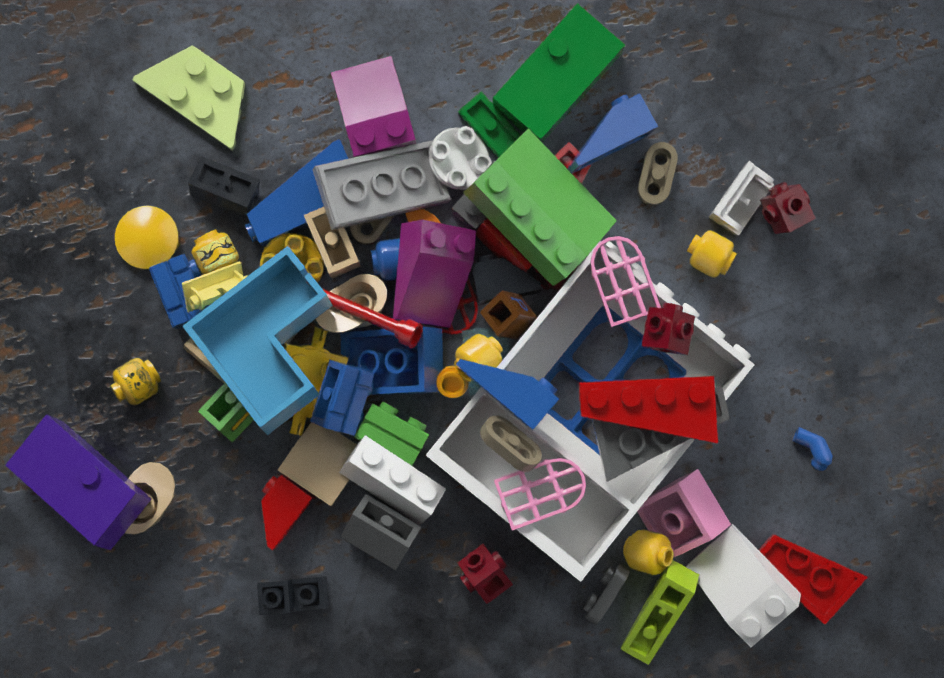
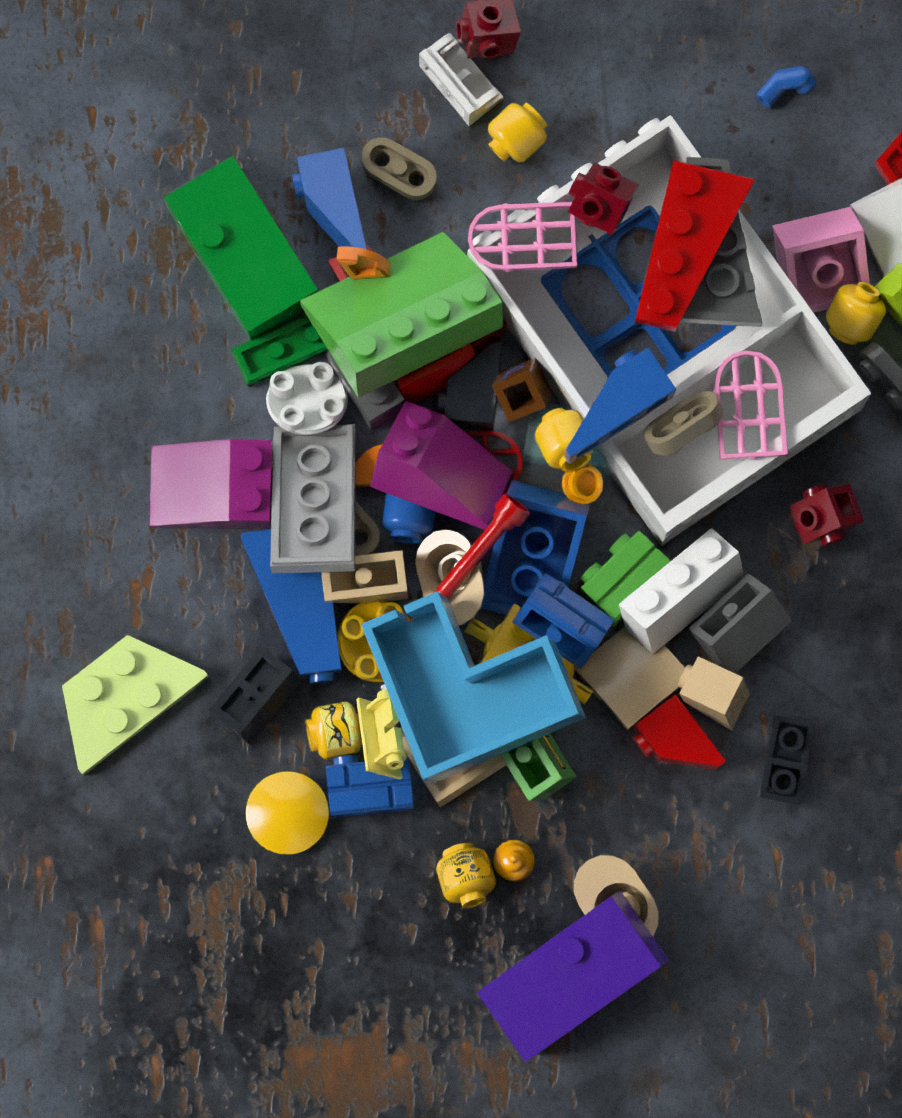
camera: 70 degrees left, 5 degrees down
none -> orange tile [336,247,391,279]
none -> light orange plate [493,839,535,882]
none -> tan slope [678,657,750,731]

